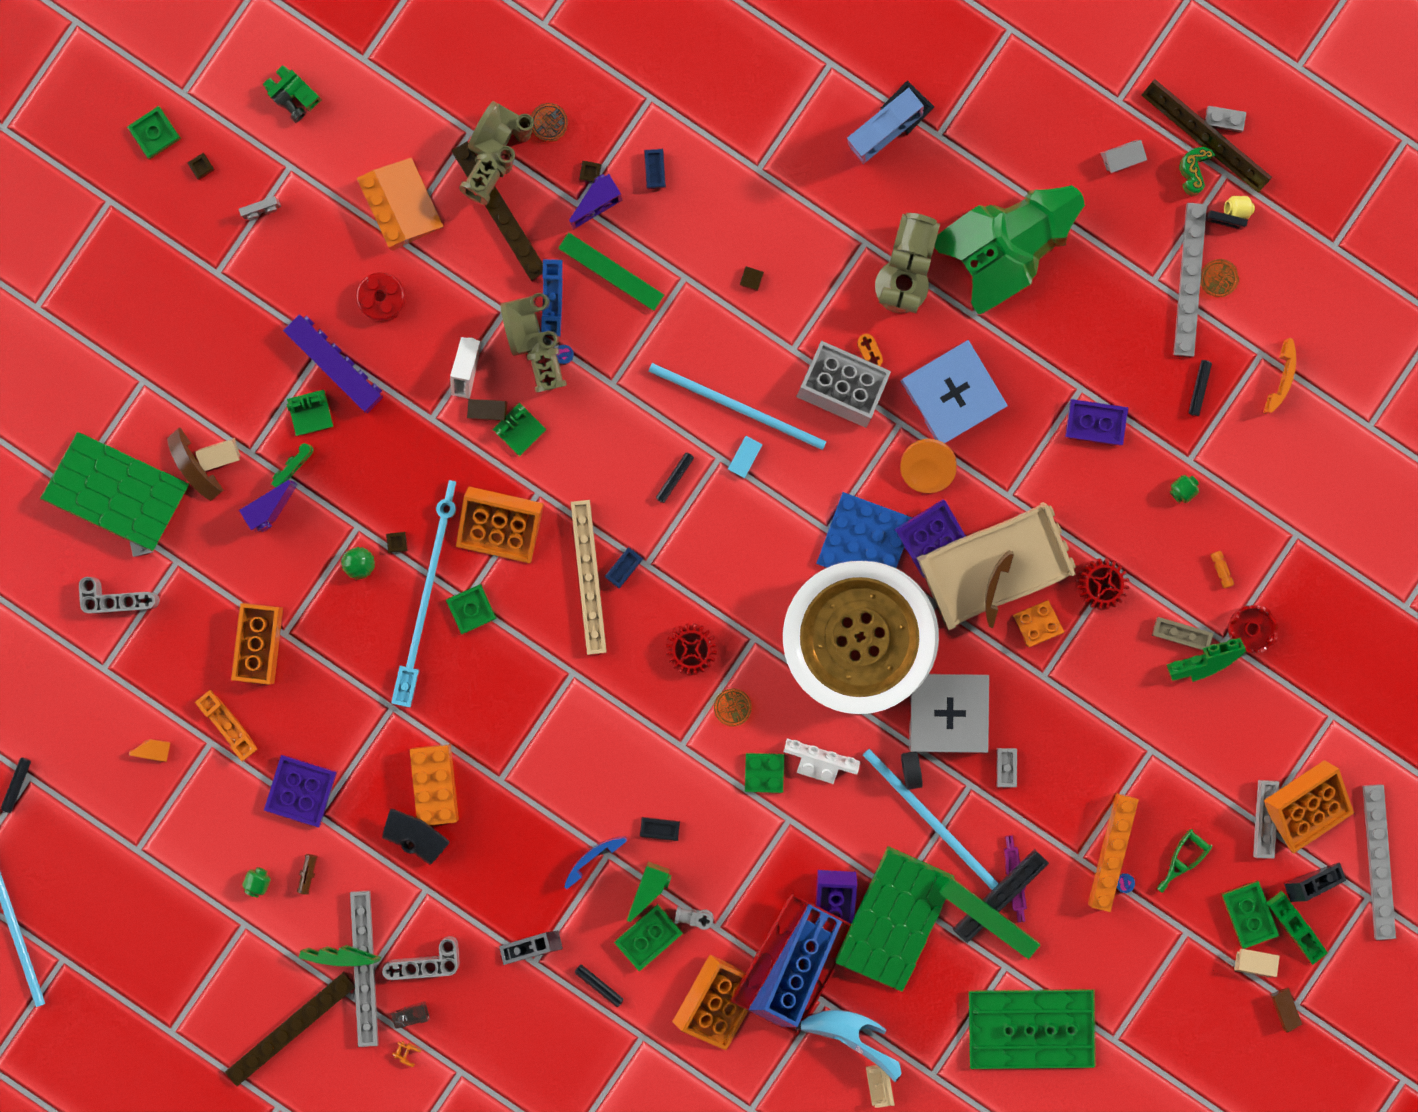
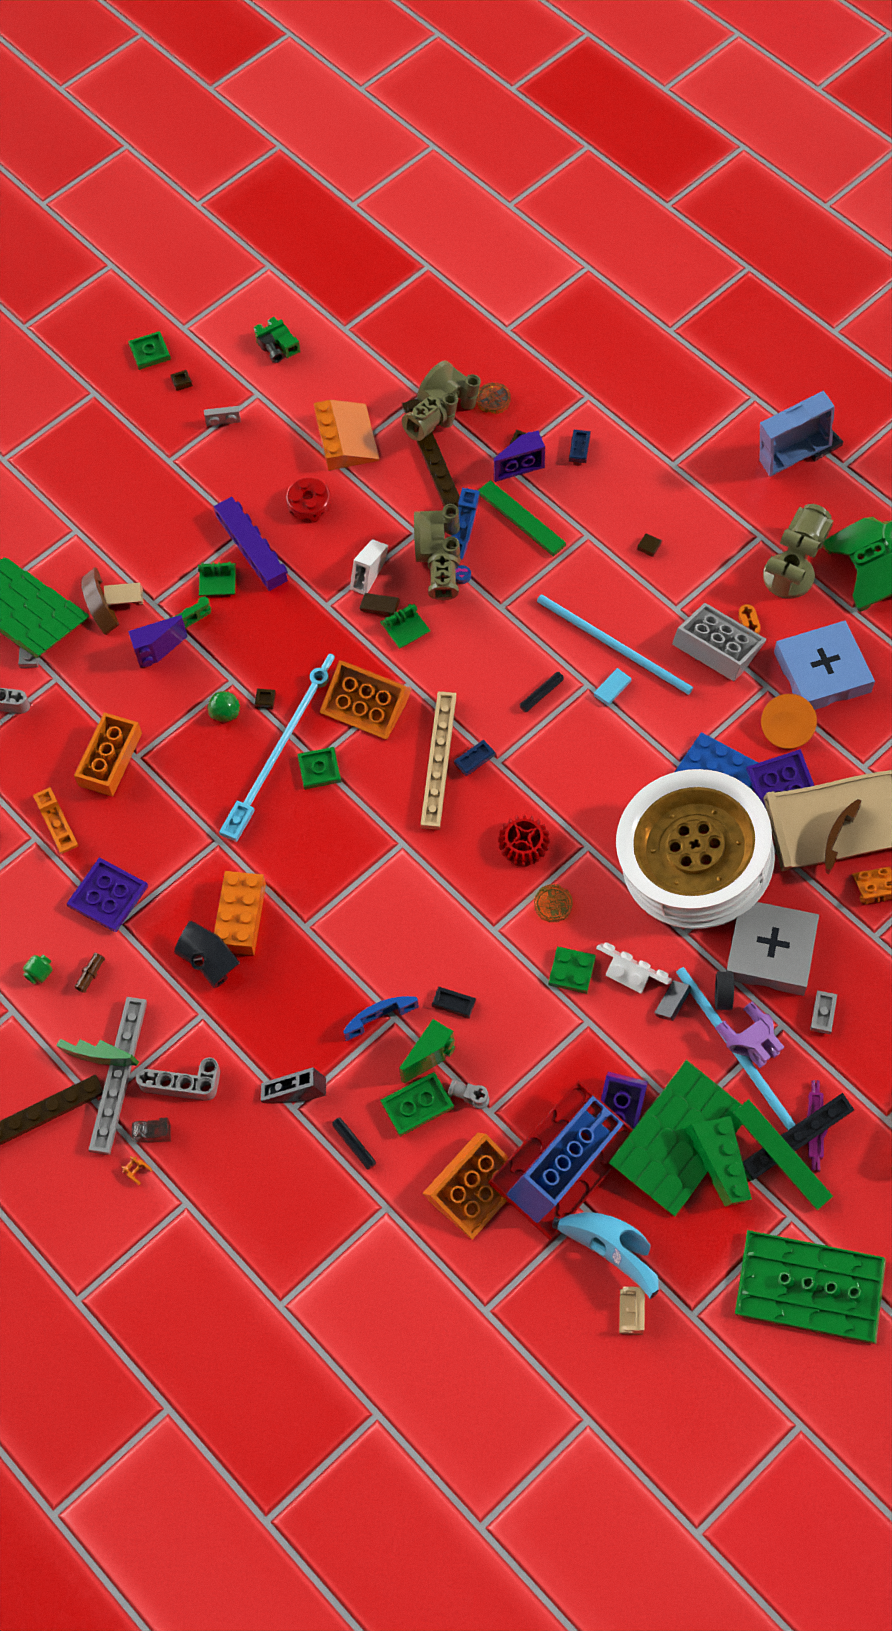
camera: 15 degrees right, 25 degrees down
none -> tile [654,980,692,1021]
none -> green wedge [685,1116,752,1207]
none -> medium lavender connector [715,1001,784,1068]

